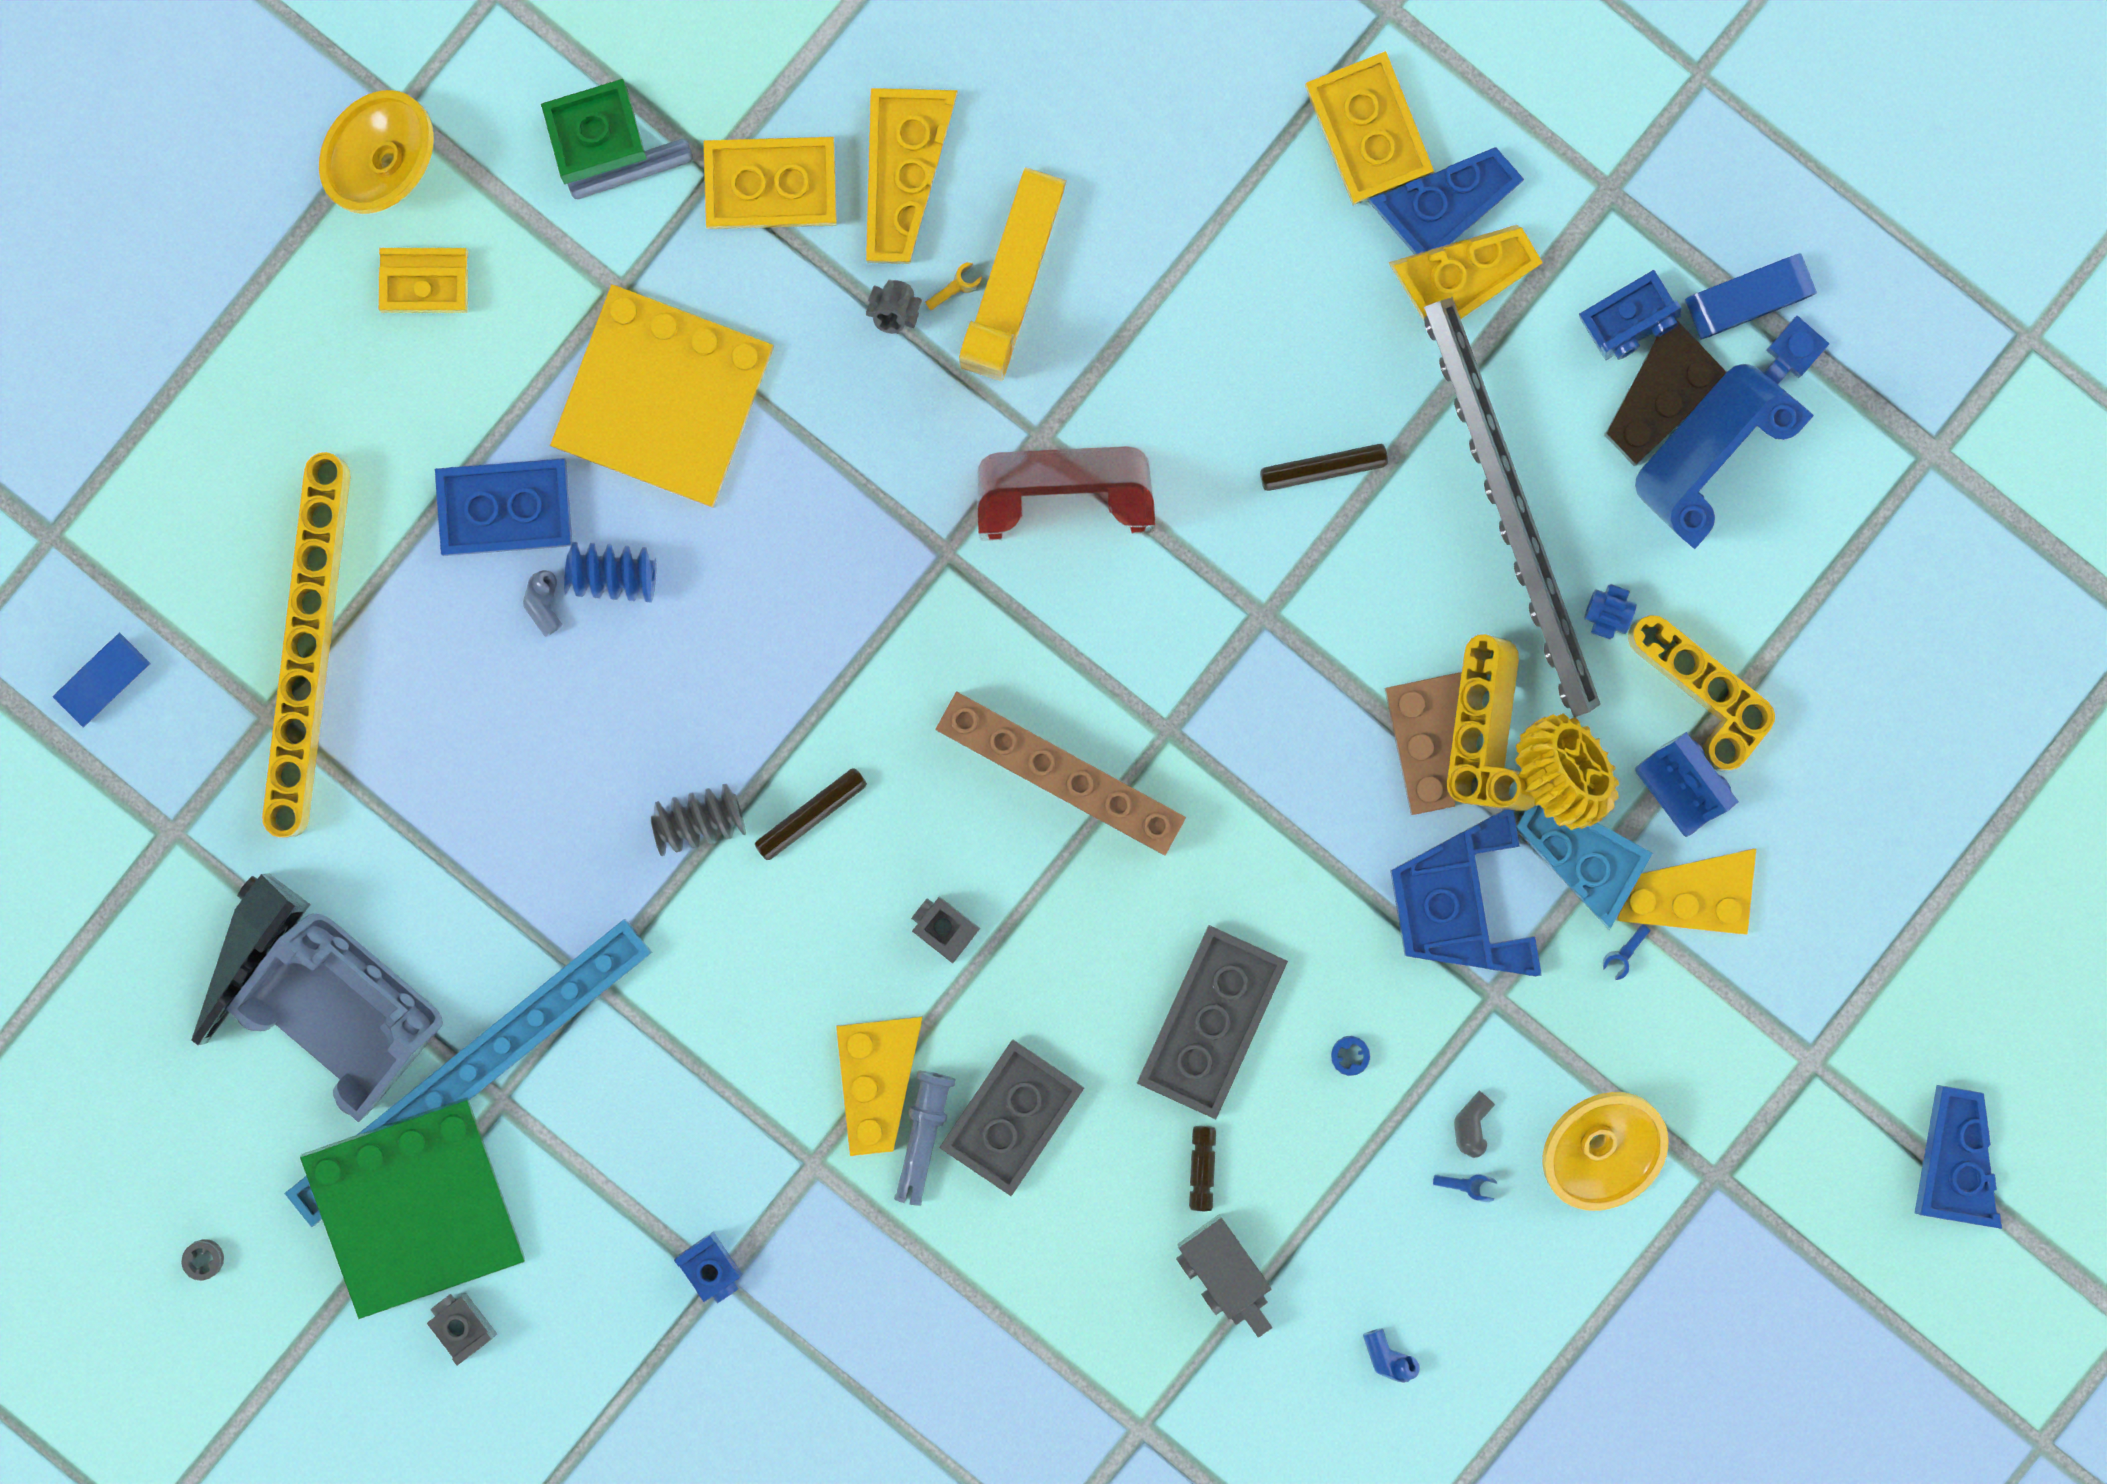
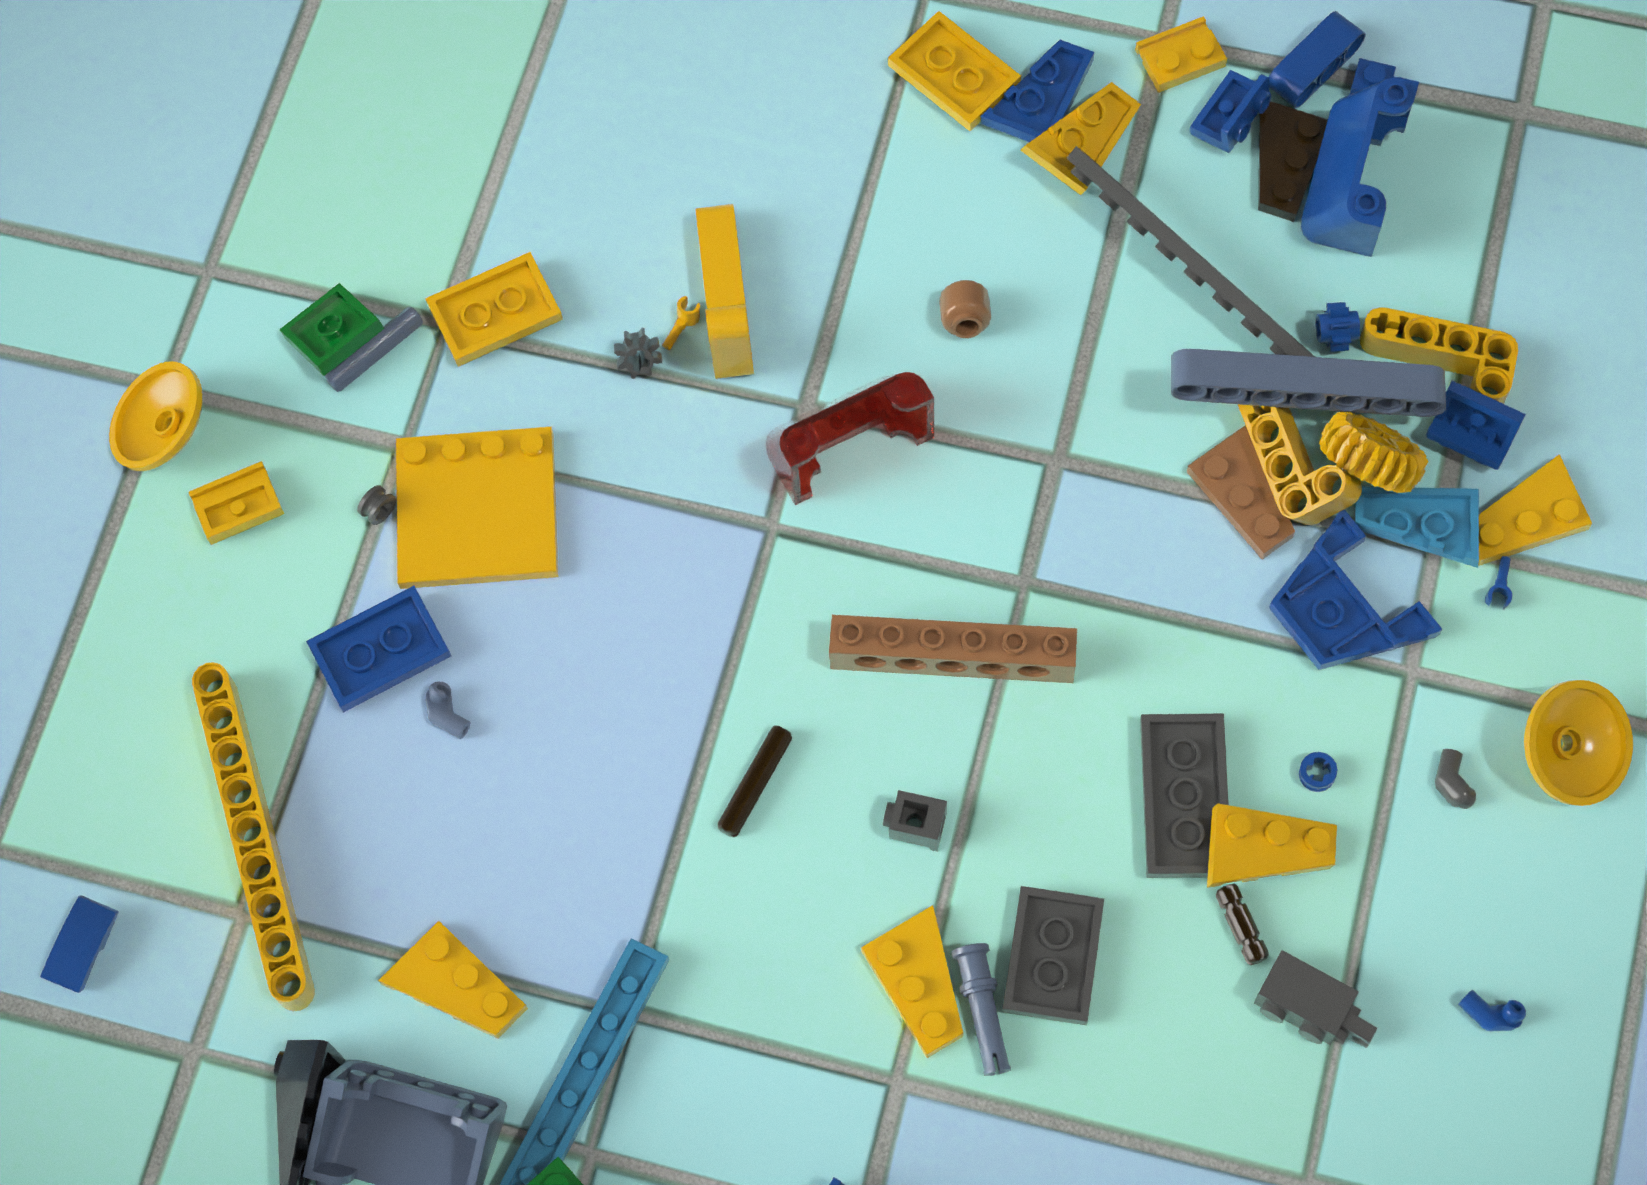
camera: 20 degrees left, 20 degrees down
blue piece [564,542,657,603] -> none
dark grey piece [651,783,746,856] -> none
yellow wing [866,88,958,264] -> none
dark brown axle [1260,444,1388,491] -> none
blue hand [1433,1174,1497,1203] -> none
none -> dark grey bush [357,485,396,525]
none -> yellow wing [378,921,528,1039]
none -> medium nougat head [939,280,991,338]
none -> yellow plate [1135,16,1227,93]
none -> sand blue beam [1171,349,1446,417]
none -> yellow wing [1207,803,1337,888]

